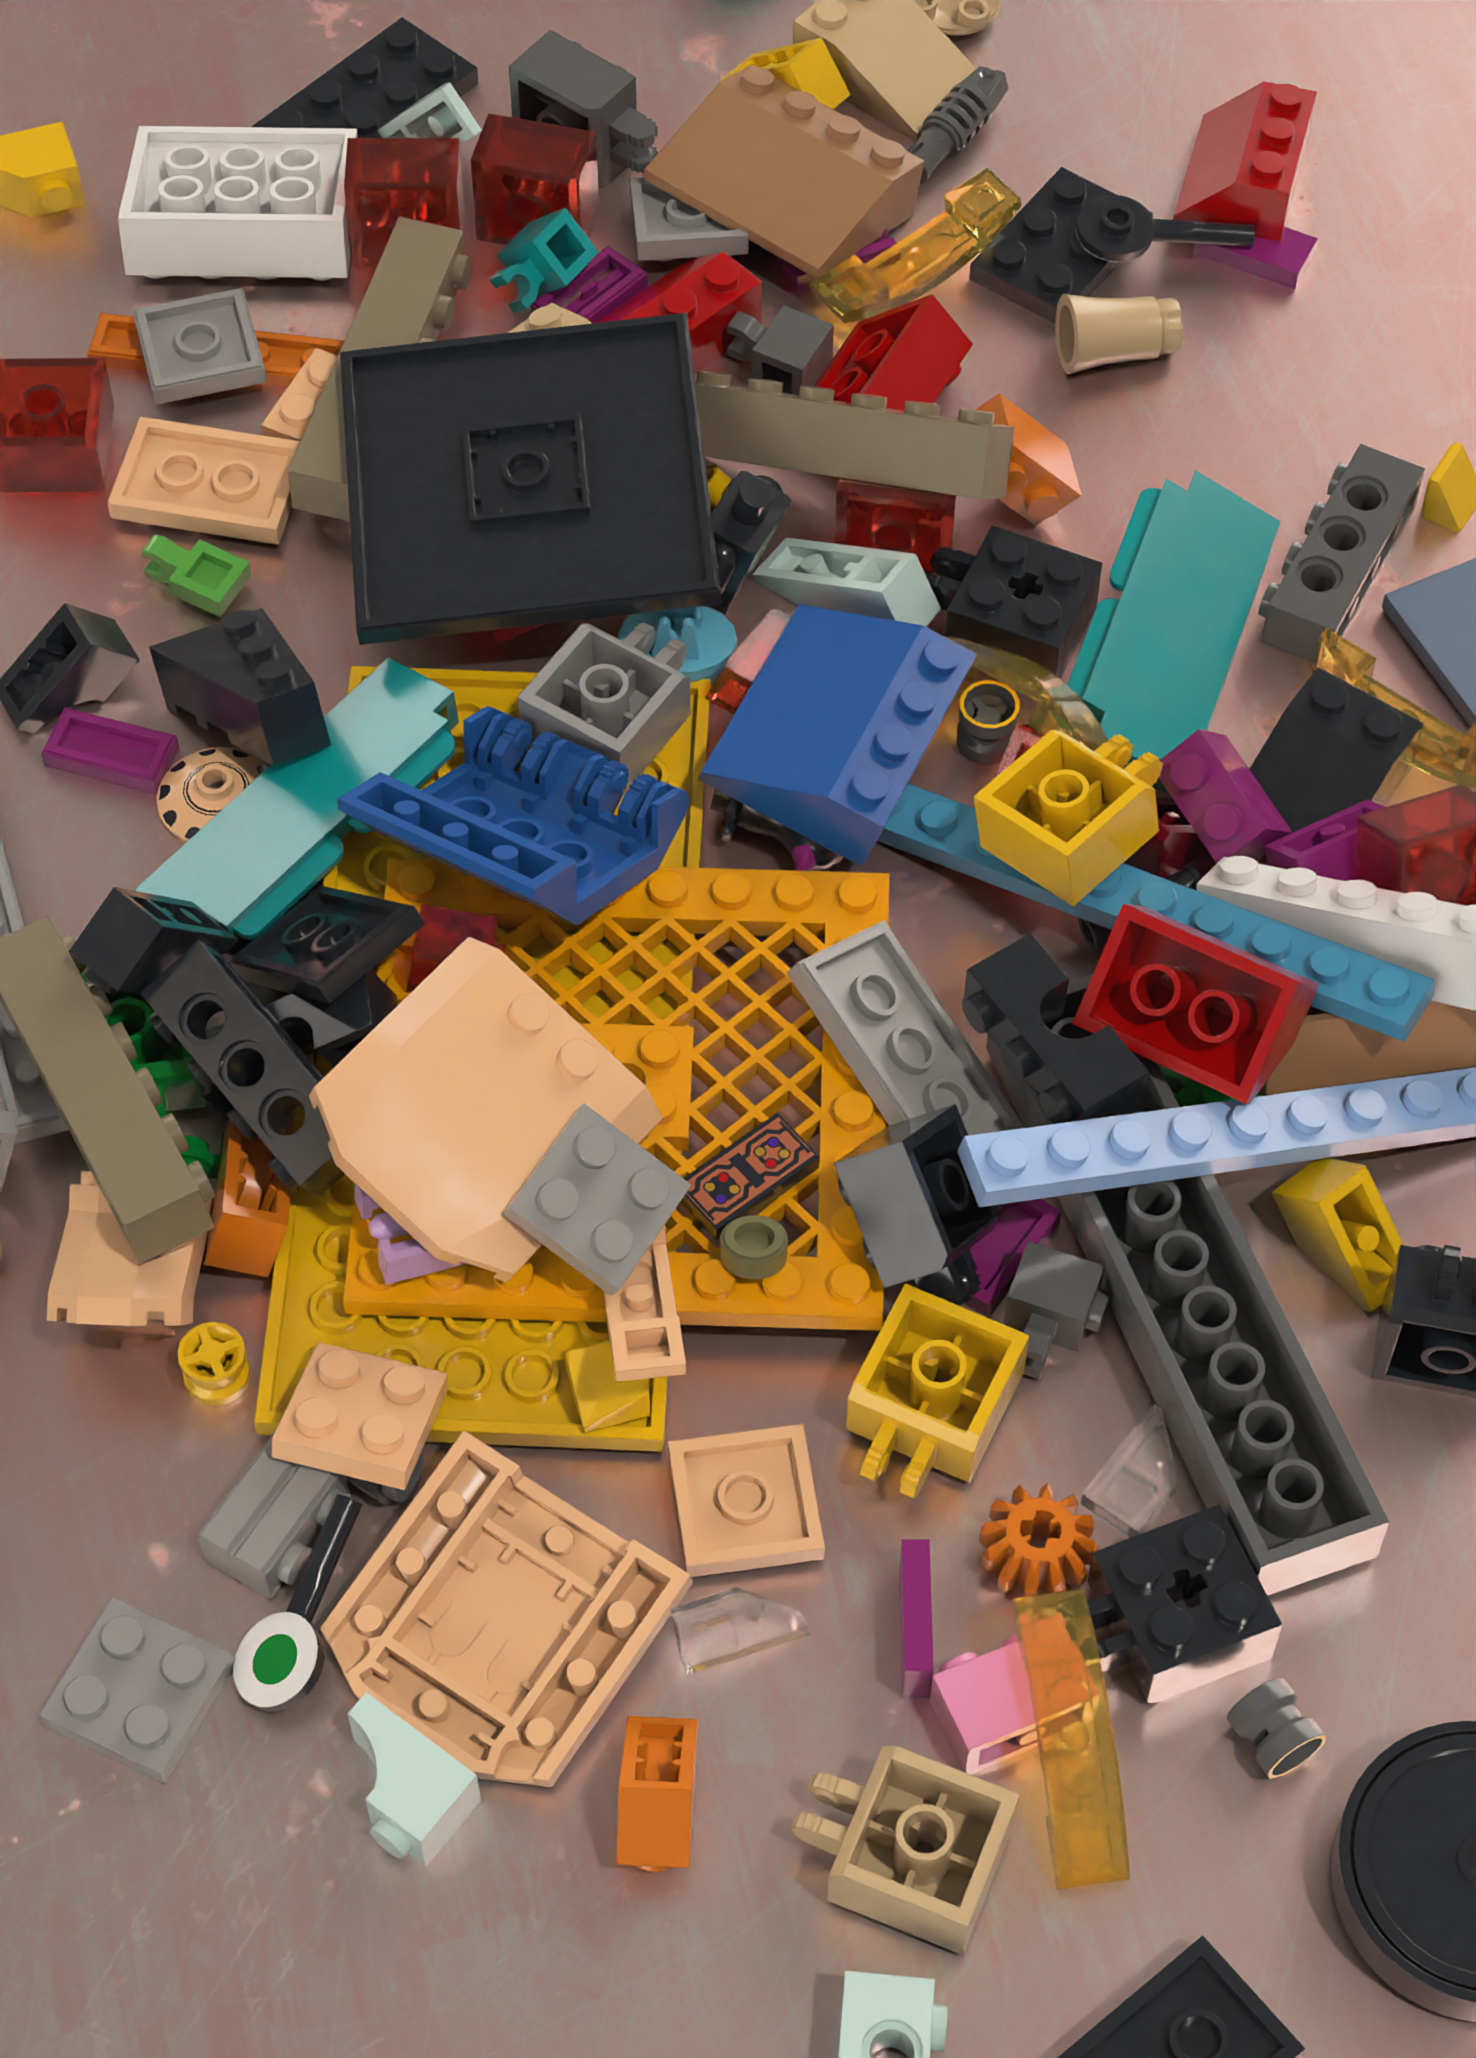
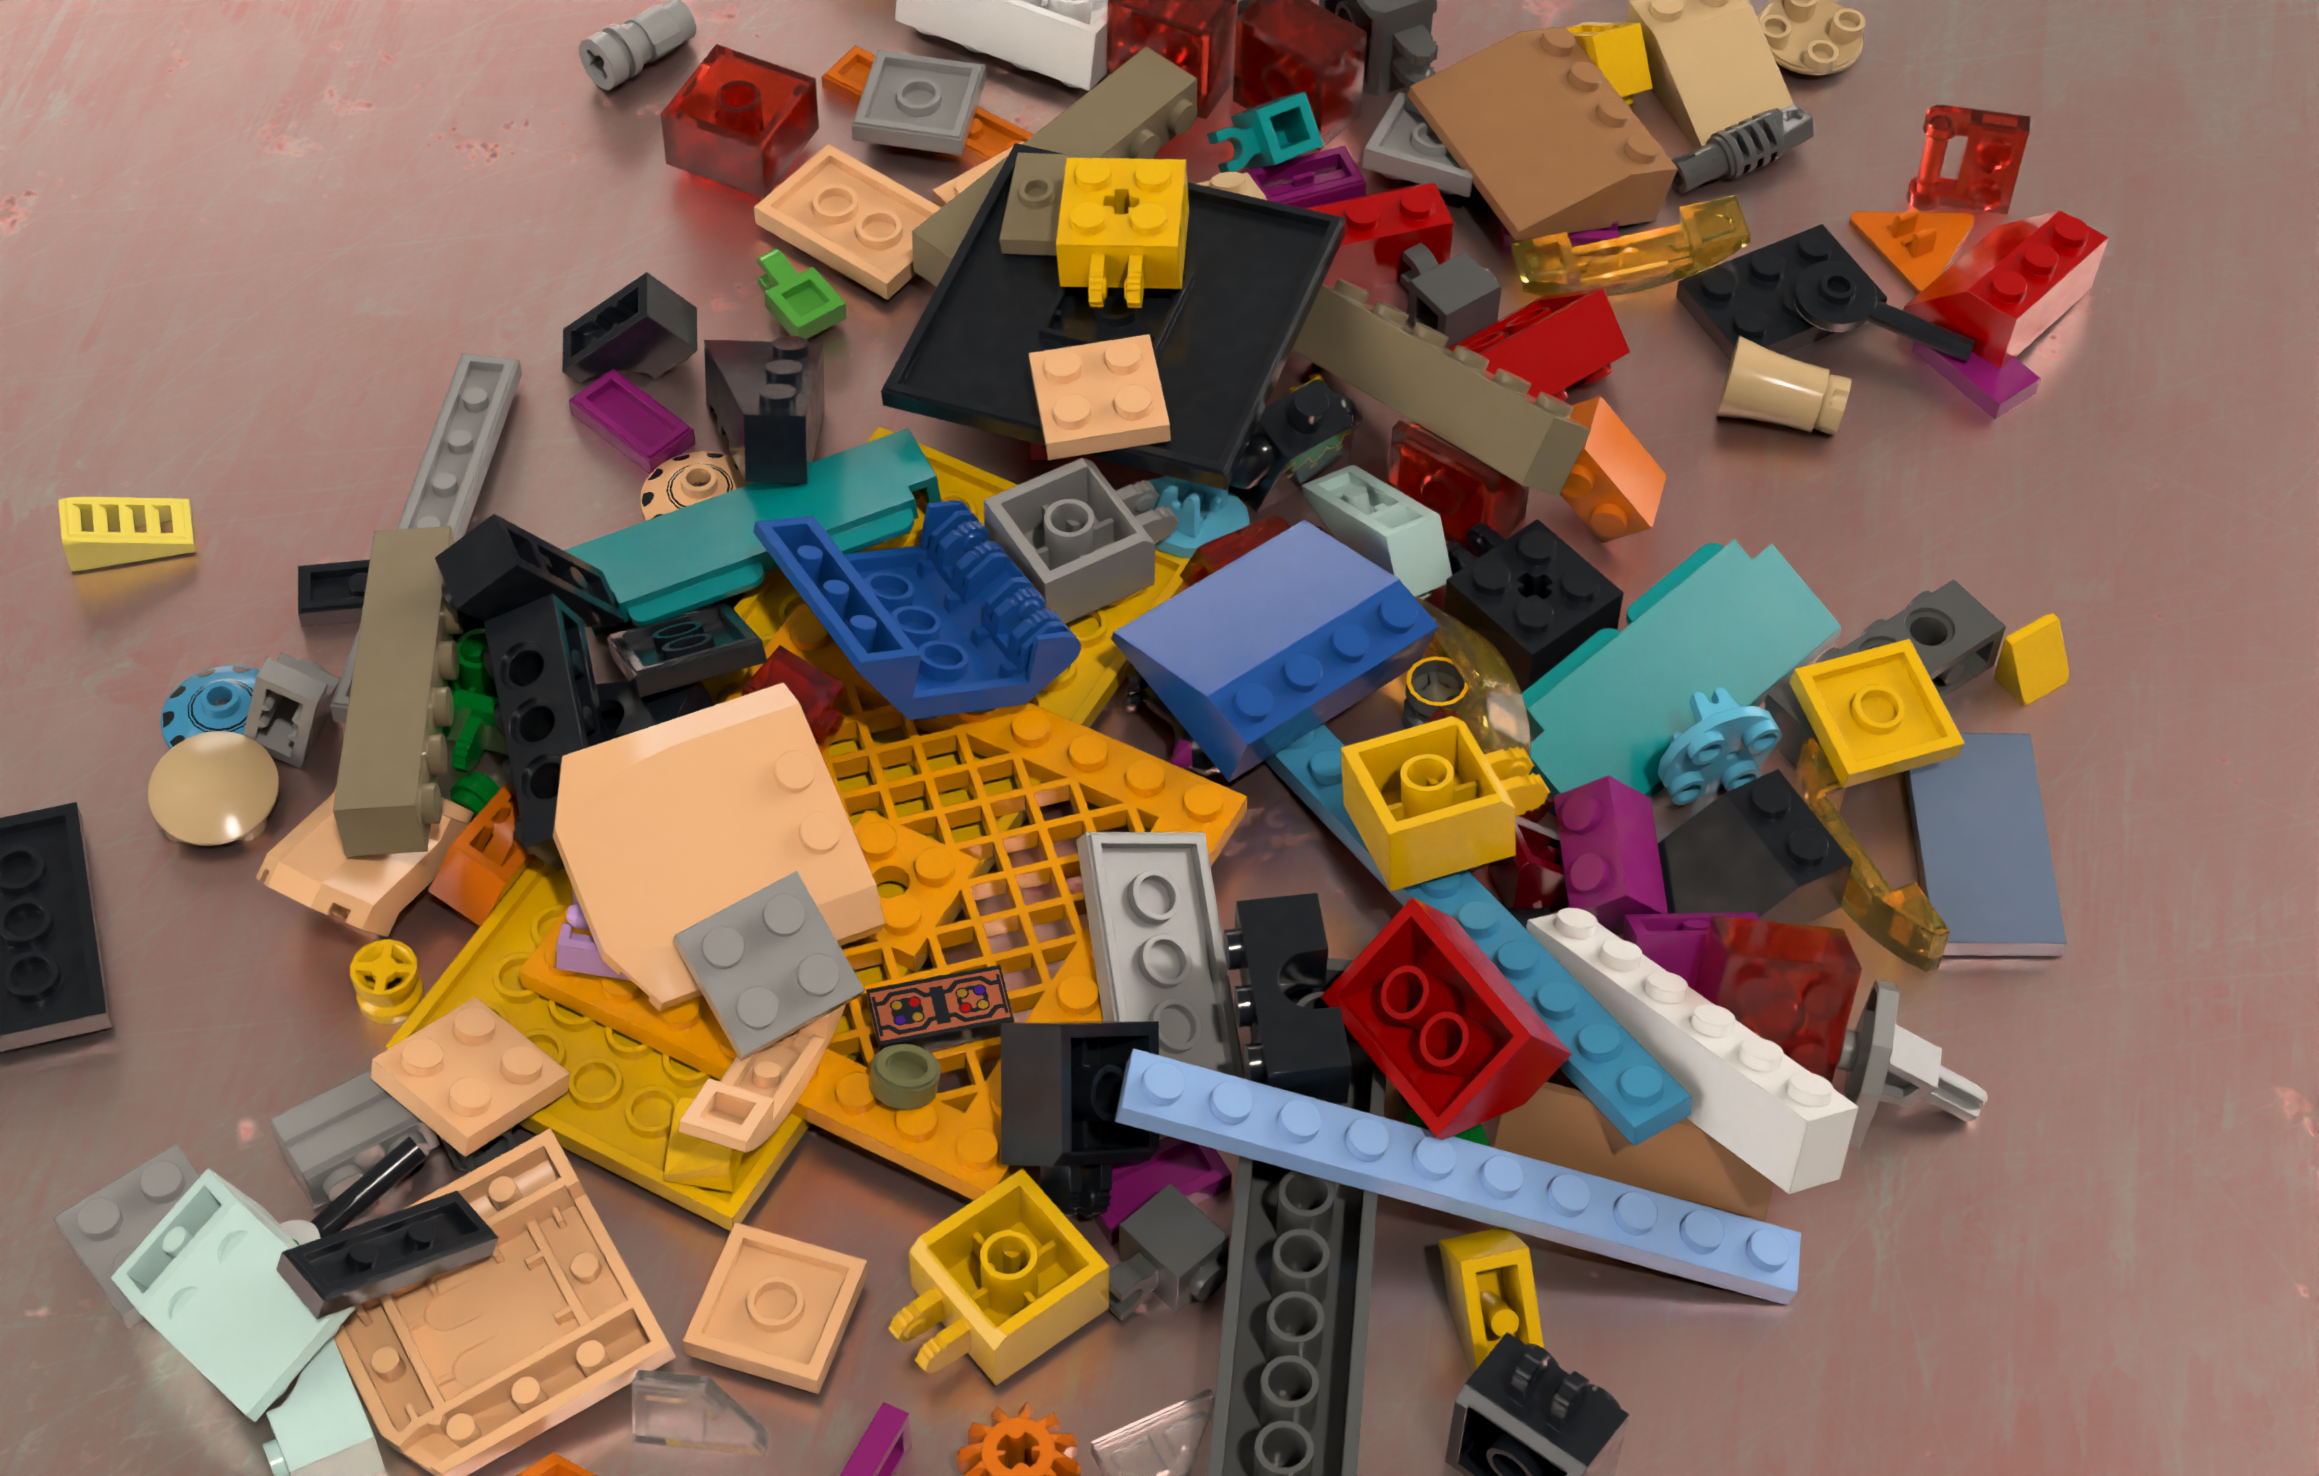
camera: 25 degrees right, 5 degrees down
none -> light aqua slope [111,1168,355,1422]
none -> black tile [276,1191,499,1319]
none -> dark tan plate [999,153,1076,256]
none -> light nougat plate [1029,334,1171,460]
none -> yellow hinge [1056,158,1189,308]
none -> medium azure plate [1657,687,1782,805]
none -> yellow plate [1789,639,1965,788]
none -> orange piece [1849,208,1975,296]
none -> clear red plate [1906,105,2030,215]

